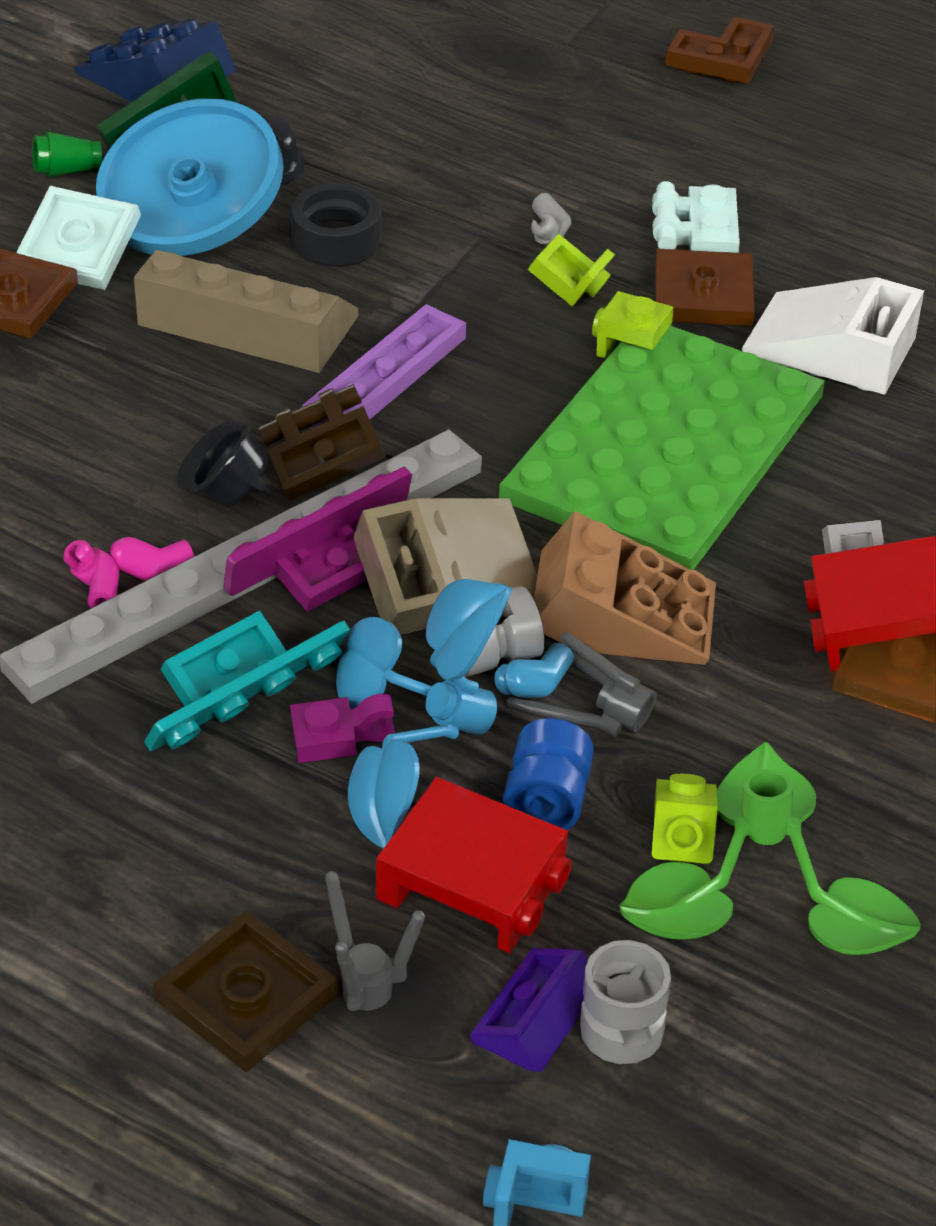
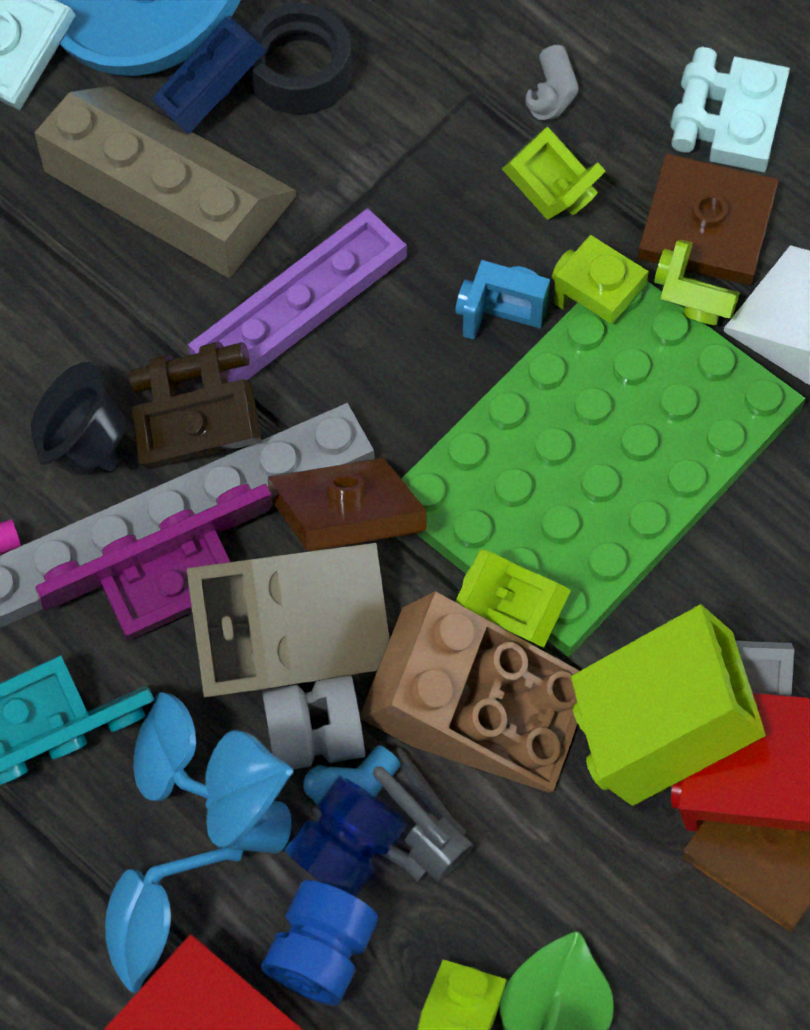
camera: 15 degrees right, 20 degrees up
magenta plate [290,694,395,763] -> none
none -> dark blue plate [152,16,266,135]
none -> reddish brown plate [268,458,427,551]
none -> clear blue wheel [285,774,408,897]
none -> dark azure bracket [455,260,550,340]
none -> lime bracket [456,549,571,648]
none -> lime brick [571,604,766,806]
none -> lime bracket [654,240,740,325]

